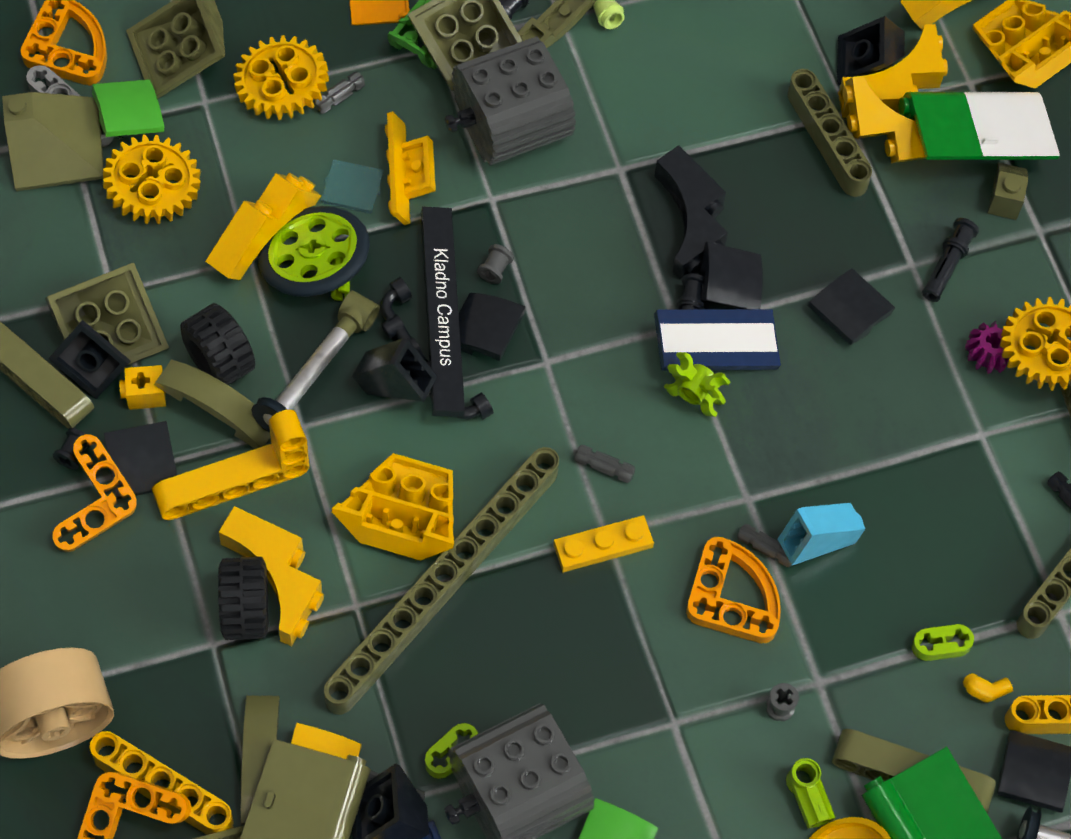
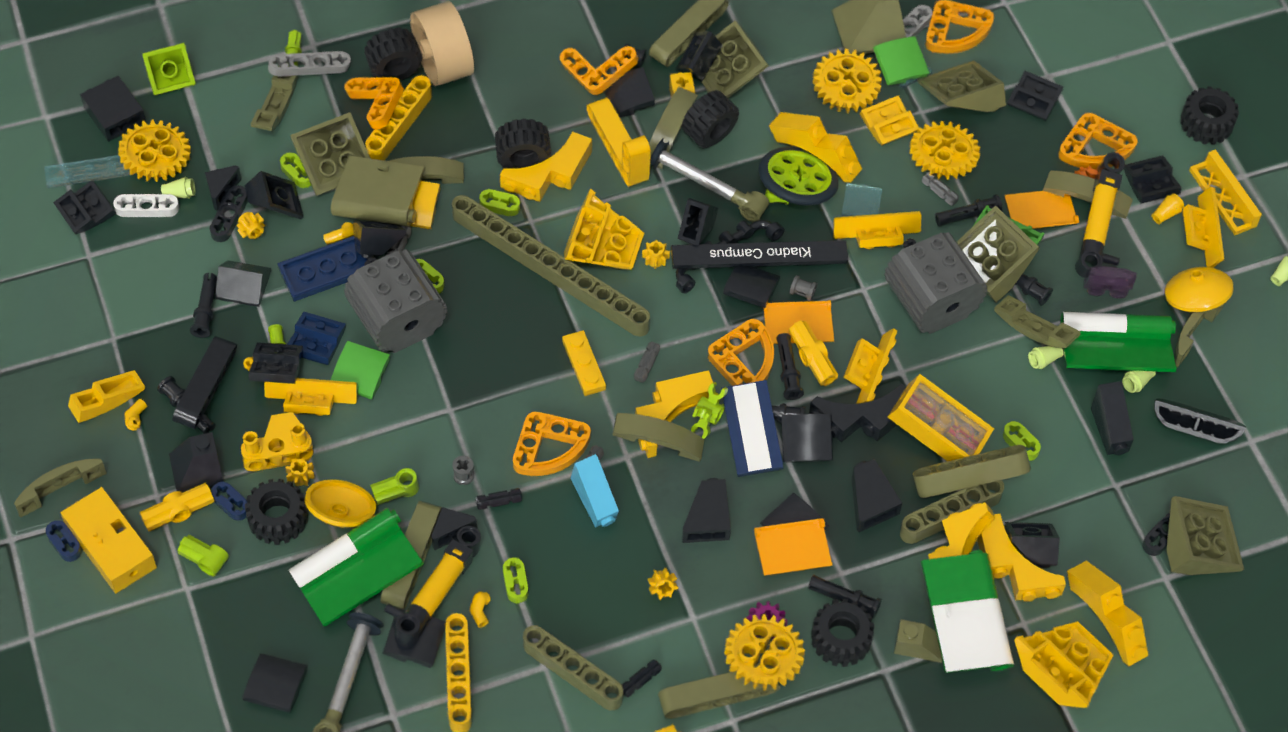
camera: 90 degrees right, 5 degrees down
none -> black tyre [364,27,423,81]
none -> piece [384,526,481,647]
none -> black slope [431,507,477,550]
none -> black axle [476,488,522,510]
none -> lime beam [479,189,520,217]
none -> olive slope [612,413,704,462]
none -> yellow arch [635,370,713,458]
none -> yellow gear [642,240,670,269]
none -> yellow gear [647,568,678,600]
none -> black slope [682,478,731,543]
none -> light orange beam [708,319,774,386]
none -> light orange piece [754,518,832,576]
none -> light orange piece [763,300,834,344]
none -> black pin [776,333,804,400]
none -> yellow piece [789,320,838,386]
none -> black tyre [811,599,874,667]
none -> yellow bracket [844,328,897,404]
none -> black slope [852,459,902,532]
none -> yellow slope [860,95,919,146]
none -> brick [888,374,994,461]
none -> olive beam [913,445,1031,498]
none -> black pin [935,194,1003,226]
none -> lime beam [1003,421,1041,461]

